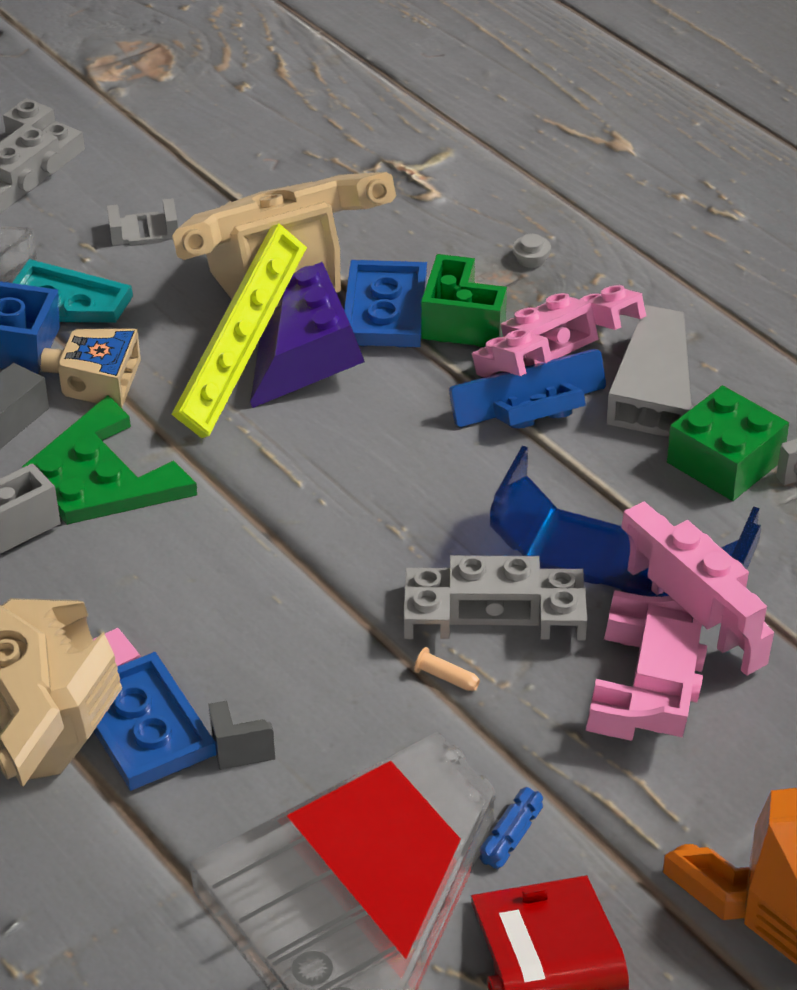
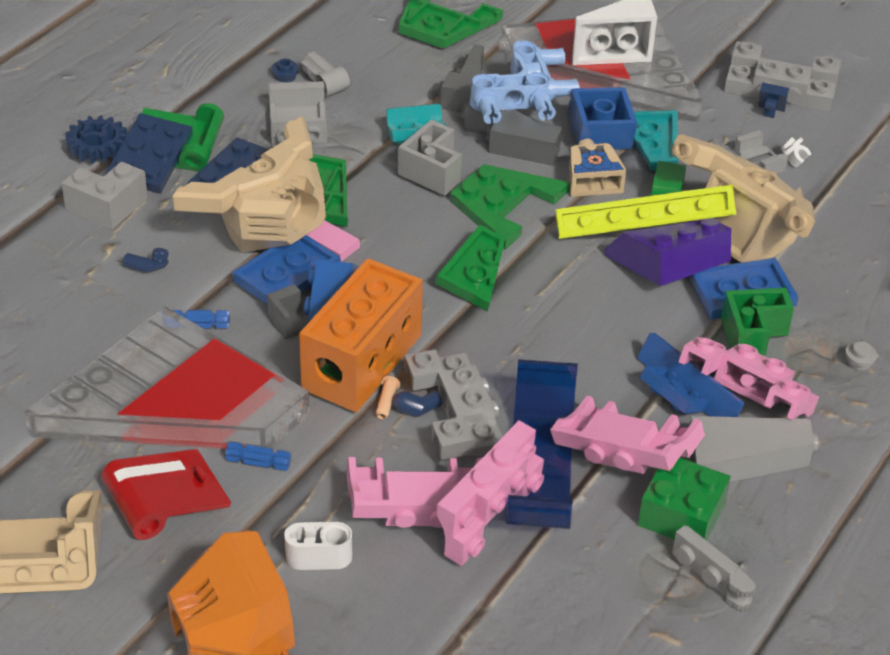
camera: 70 degrees right, 0 degrees up
none -> dark blue arm [123,248,169,273]
none -> blue axle [168,310,230,329]
none -> white beam [284,522,352,570]
none -> orange piece [299,258,423,413]
none -> blue brick [304,259,359,322]
none -> dark blue arm [392,391,443,417]
none -> green wing [435,225,505,311]
none -> bright pink bracket [550,395,705,474]
none -> green beam [651,160,687,196]
none -> dark blue tile [758,82,789,118]
none -> white plate [780,137,811,168]

